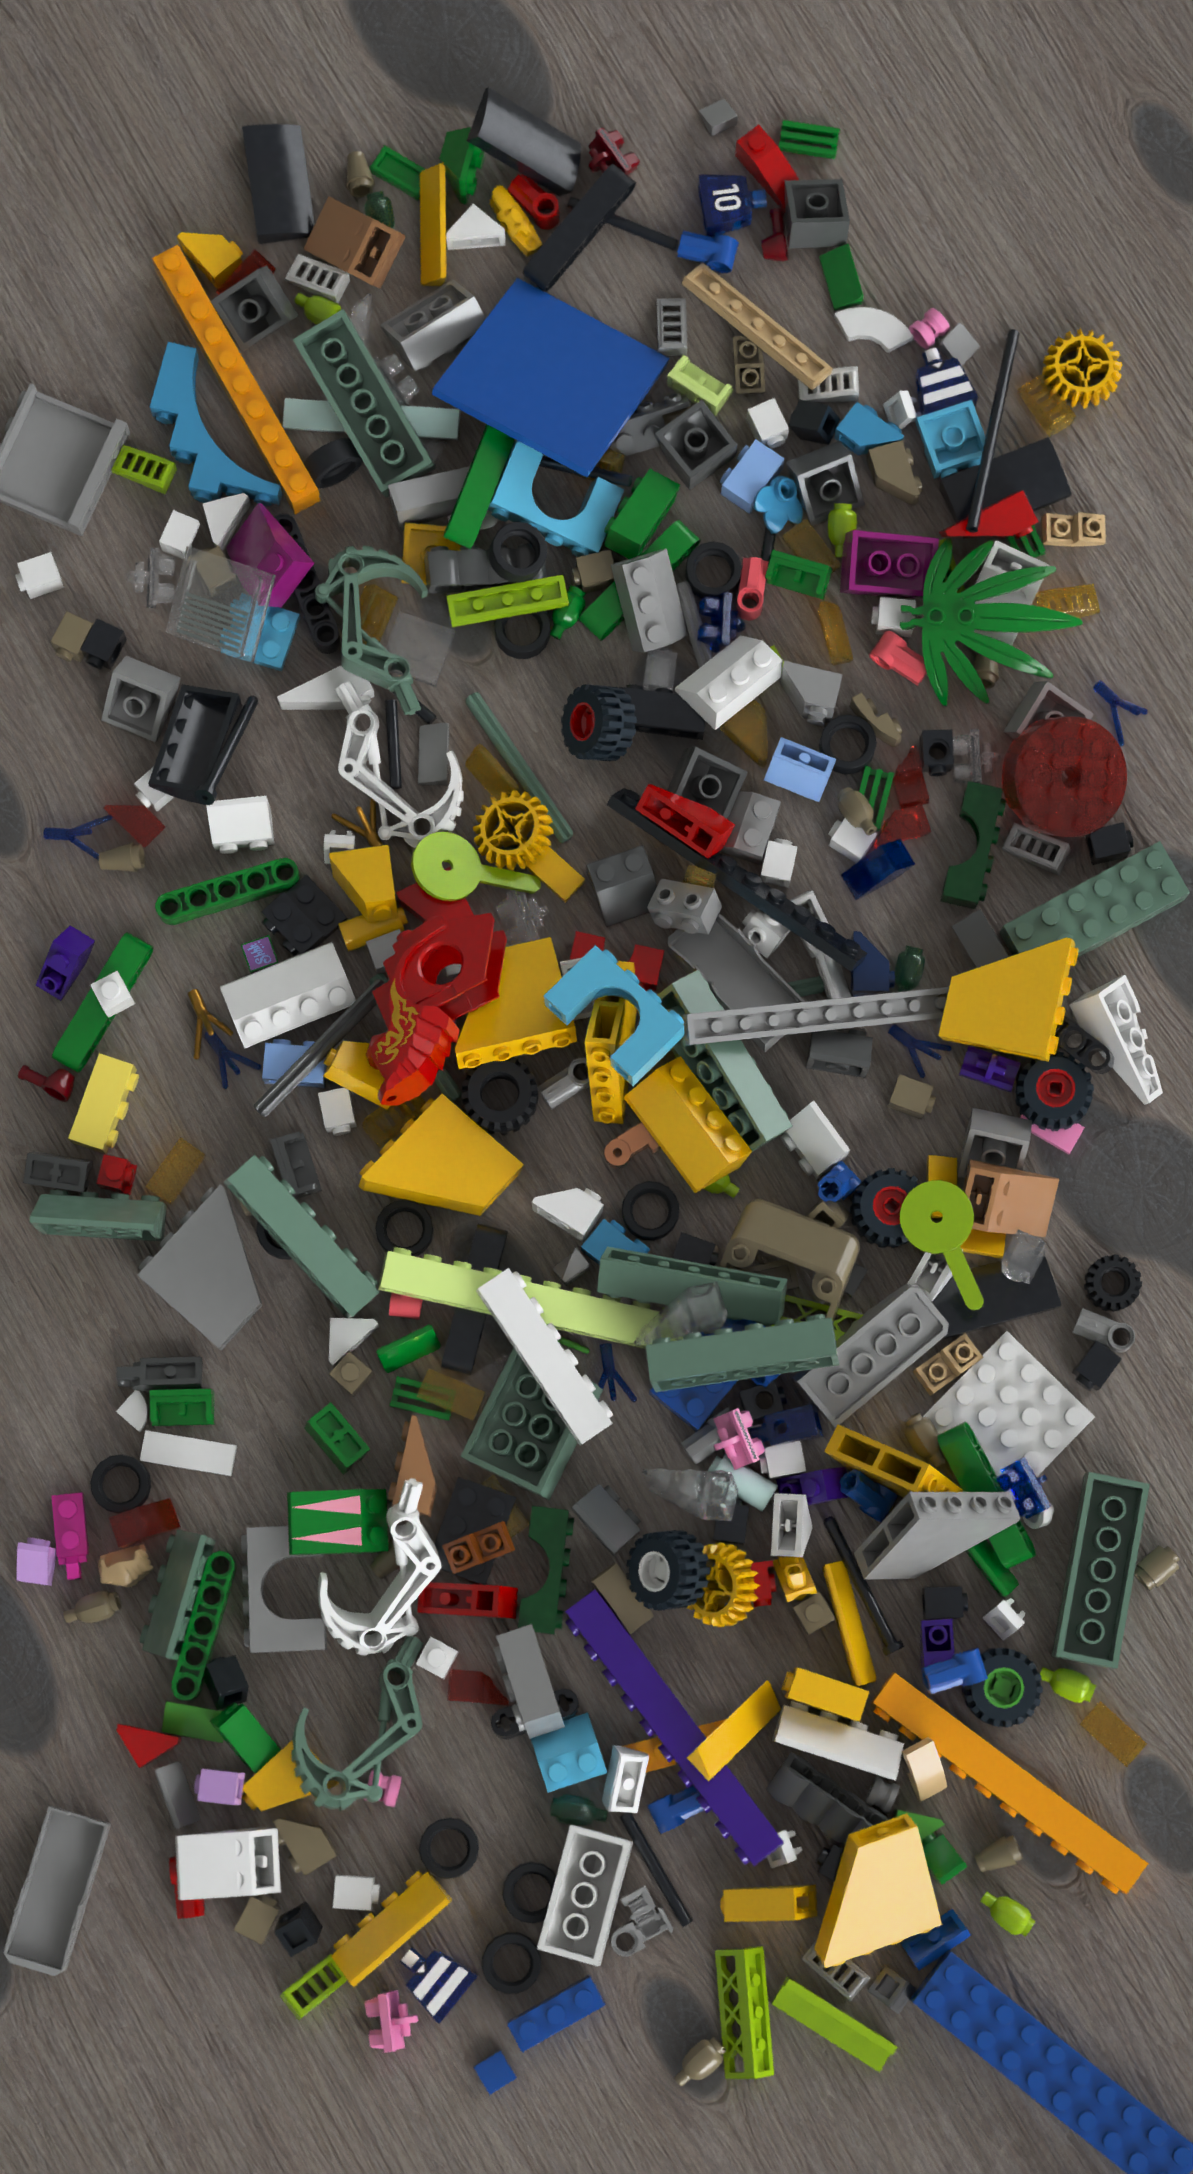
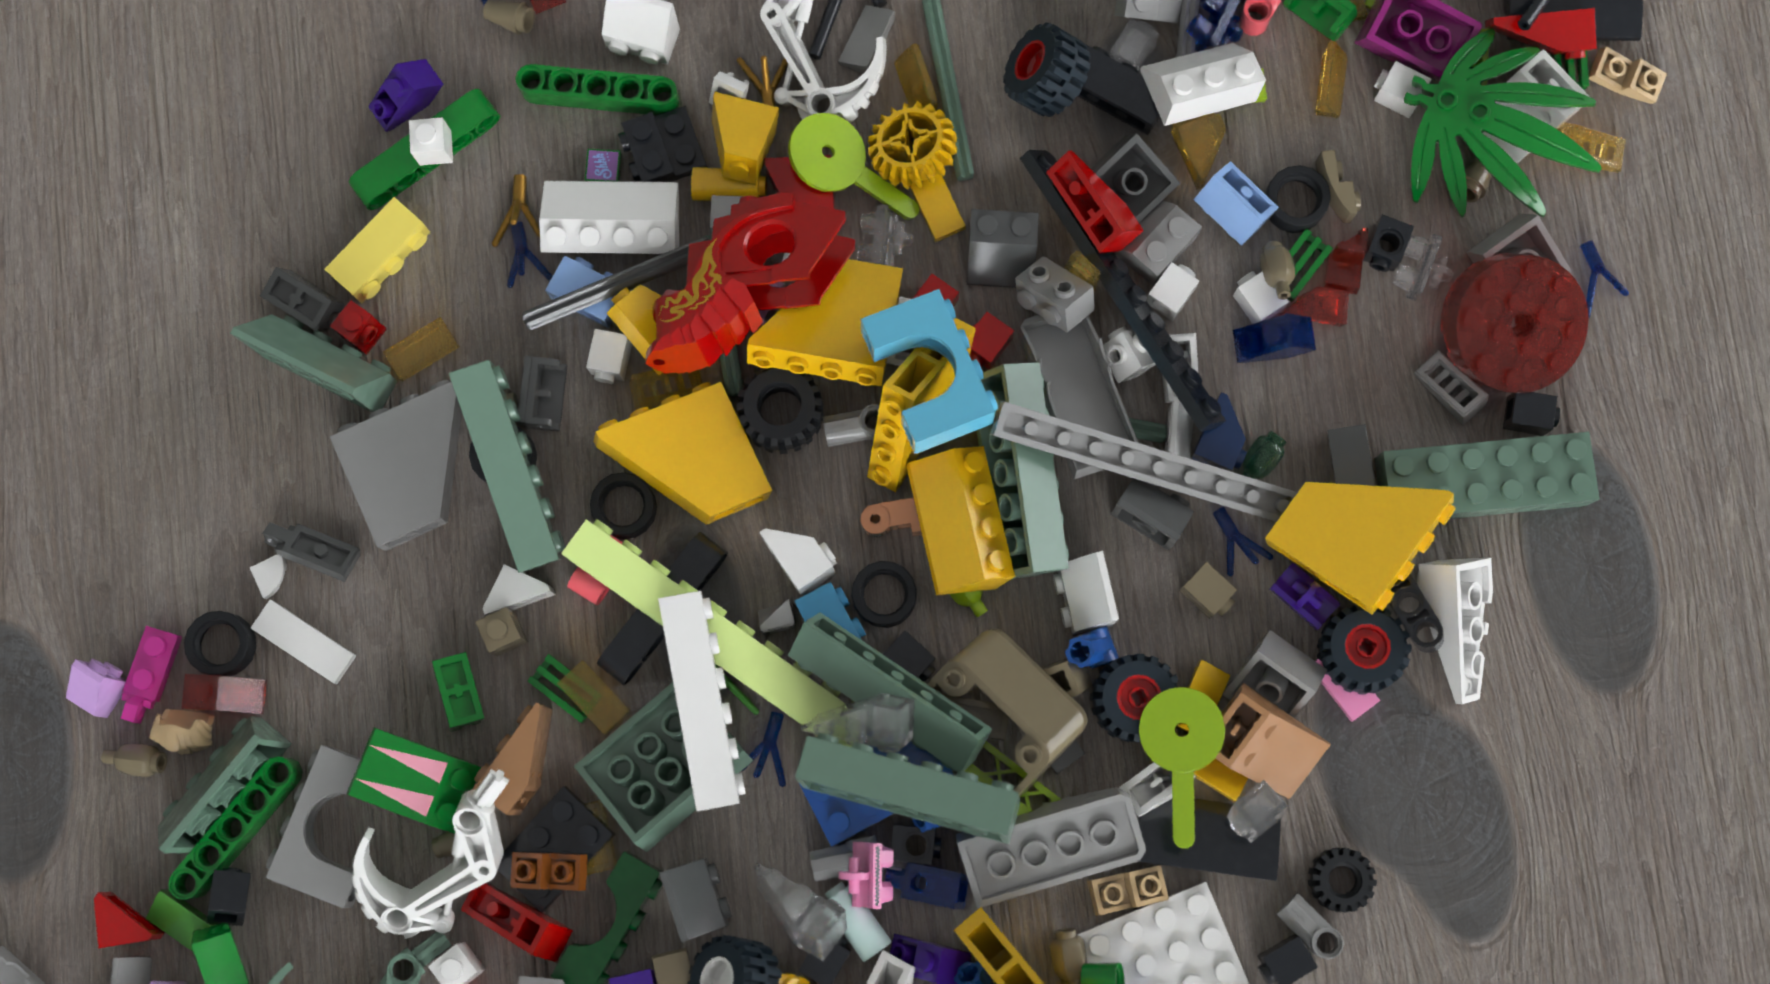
camera: 30 degrees right, 0 degrees up
dark red bar [18,1065,75,1102] -> none
green hinge [150,1389,214,1426] -> none
green slope [376,1324,441,1373] -> none
white brick [759,1441,806,1480] -> none
light grey slope [780,661,843,726] -> none
coral piece [869,630,927,686] -> none
dark green arch [940,781,1006,909] -> none

